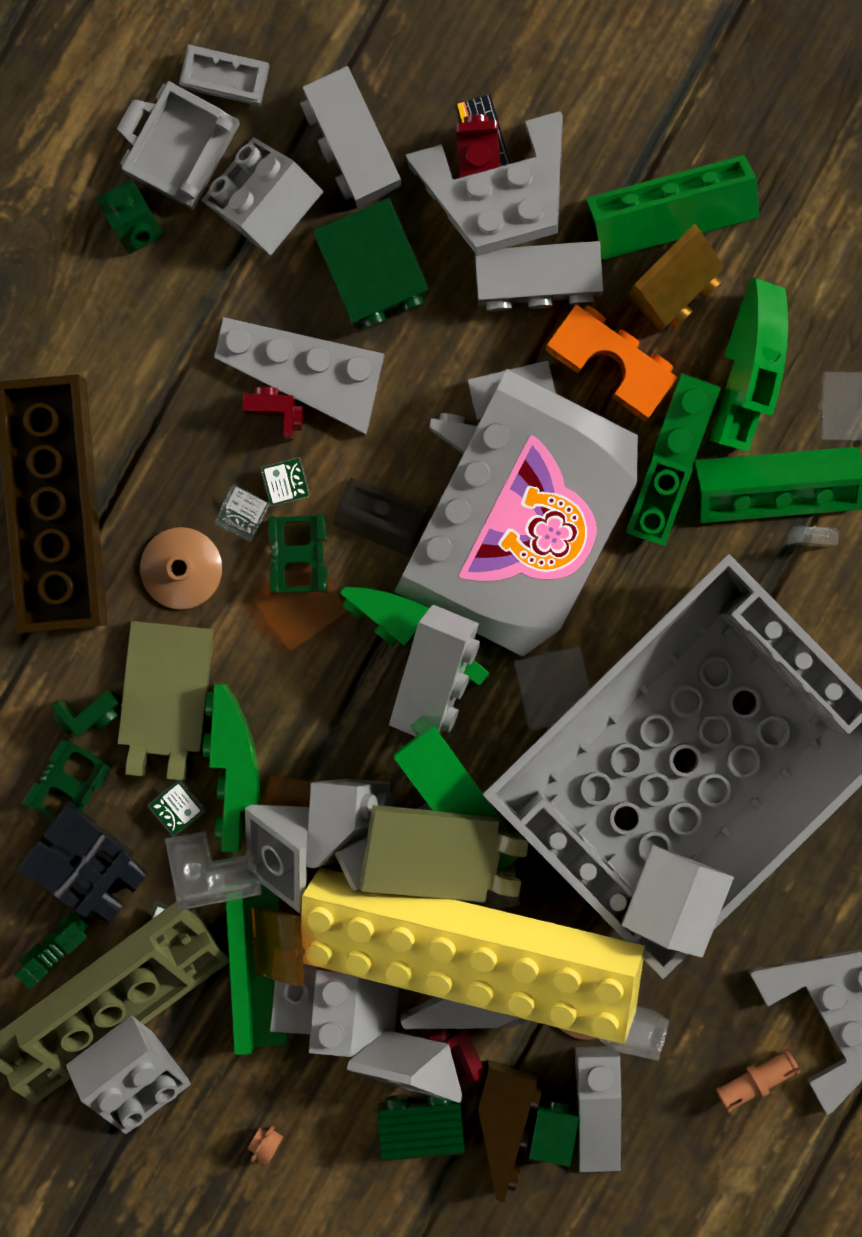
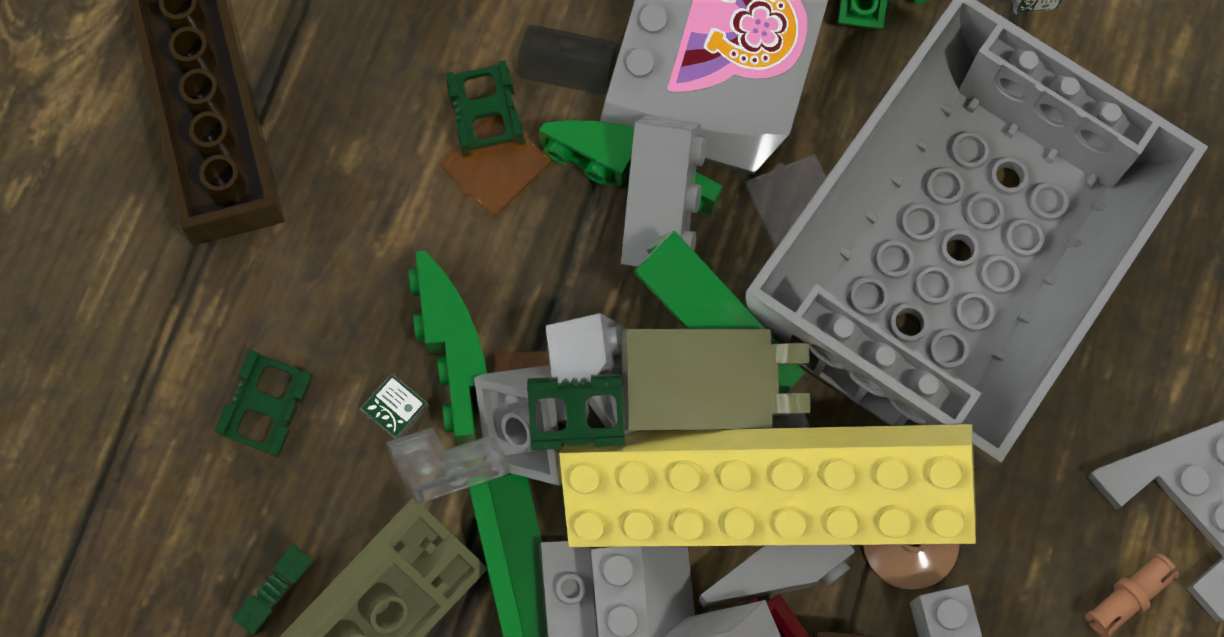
camera: 15 degrees left, 15 degrees down
black hips [17,800,146,923] -> none
dark green bracket [51,691,122,737] -> none
olive tile [118,621,215,780] -> none
medium nougat dish [140,527,222,609] -> none
clear tile [214,485,270,542] -> none
clear orange piece [251,907,305,987] -> none
tile [260,457,311,508] -> none
clear brick [599,1006,669,1061] -> none
light grey slope [621,845,734,958] -> none
none -> dark green piece [527,373,625,450]

